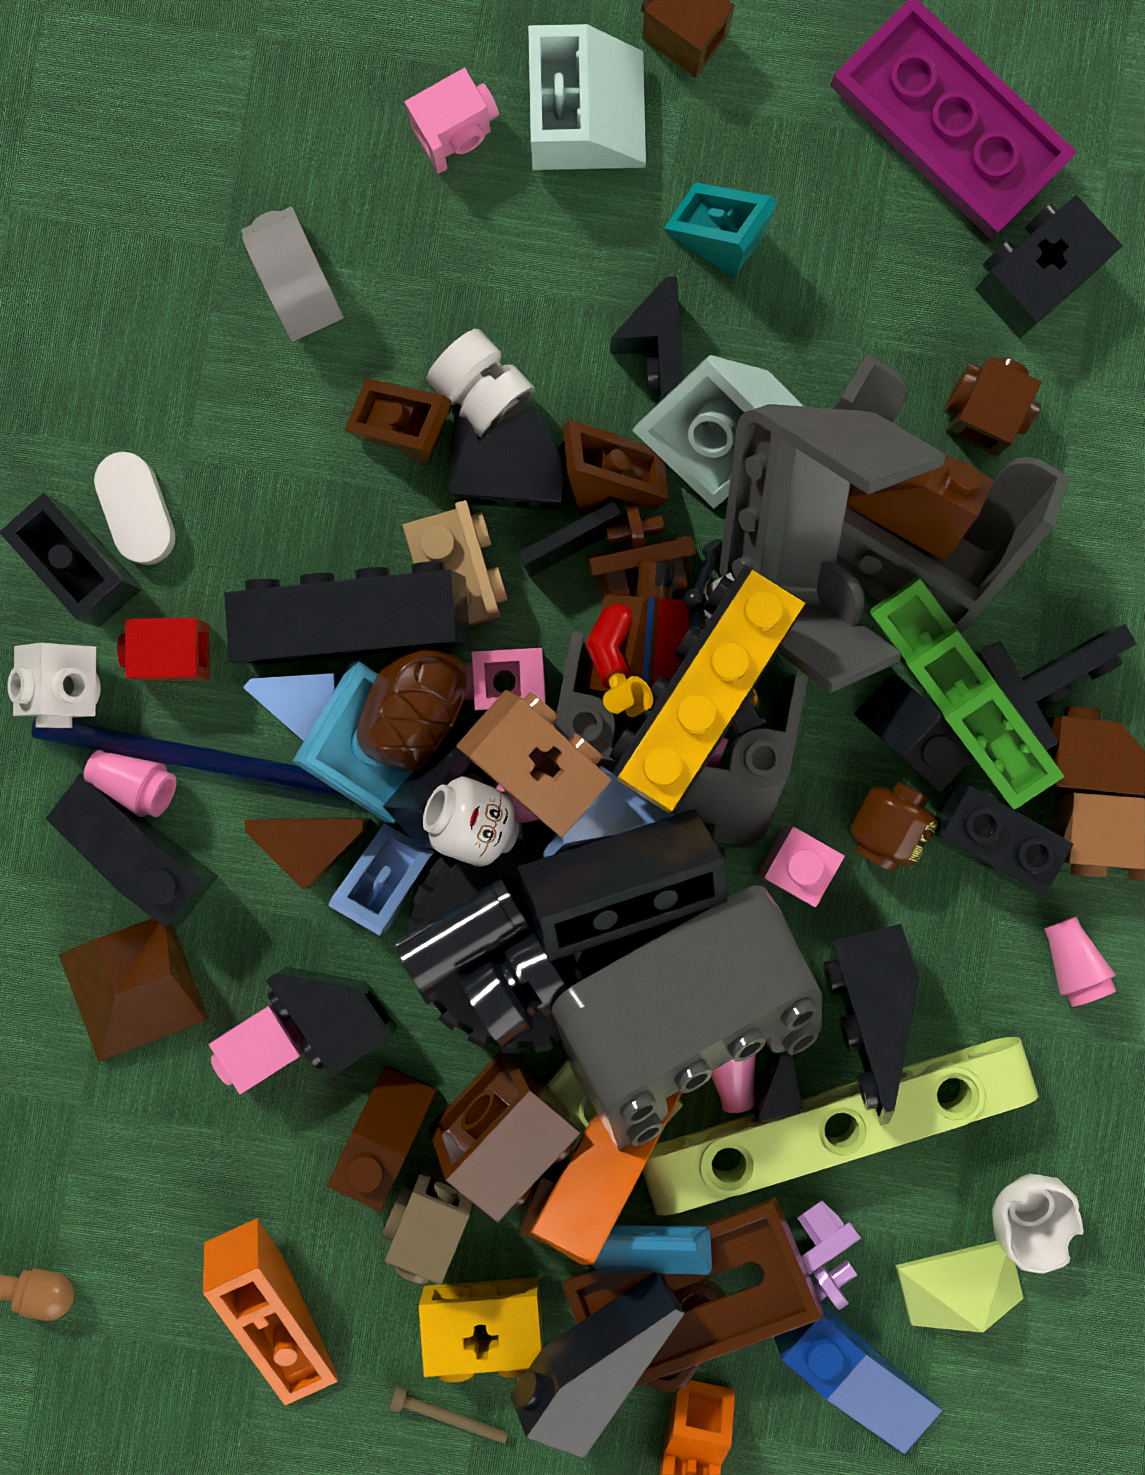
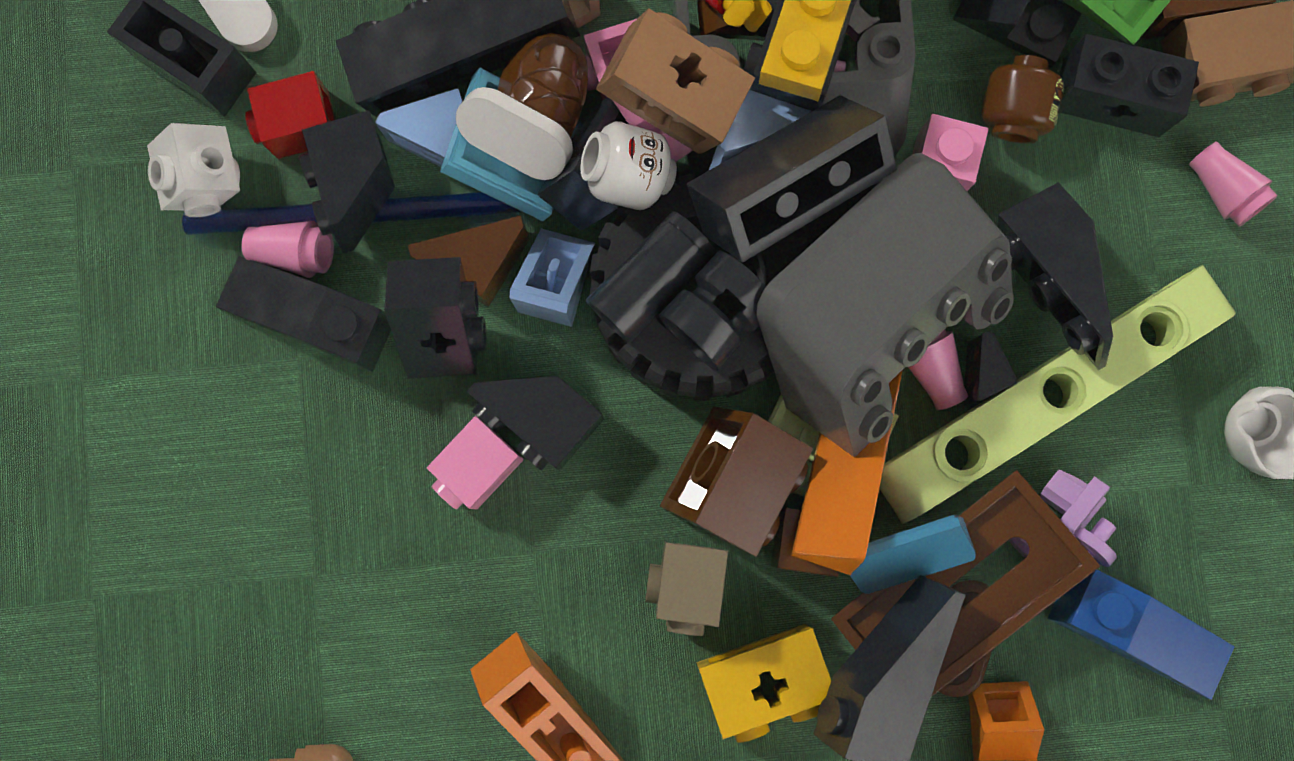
camera: 15 degrees left, 5 degrees down
reddish brown slope [59,918,209,1062] -> none
reddish brown slope [327,1065,437,1212] -> none
yellowish green slope [896,1241,1024,1333] -> none
none -> black slope [299,110,395,254]
none -> black brick [384,257,487,379]
none -> white tile [456,87,573,180]

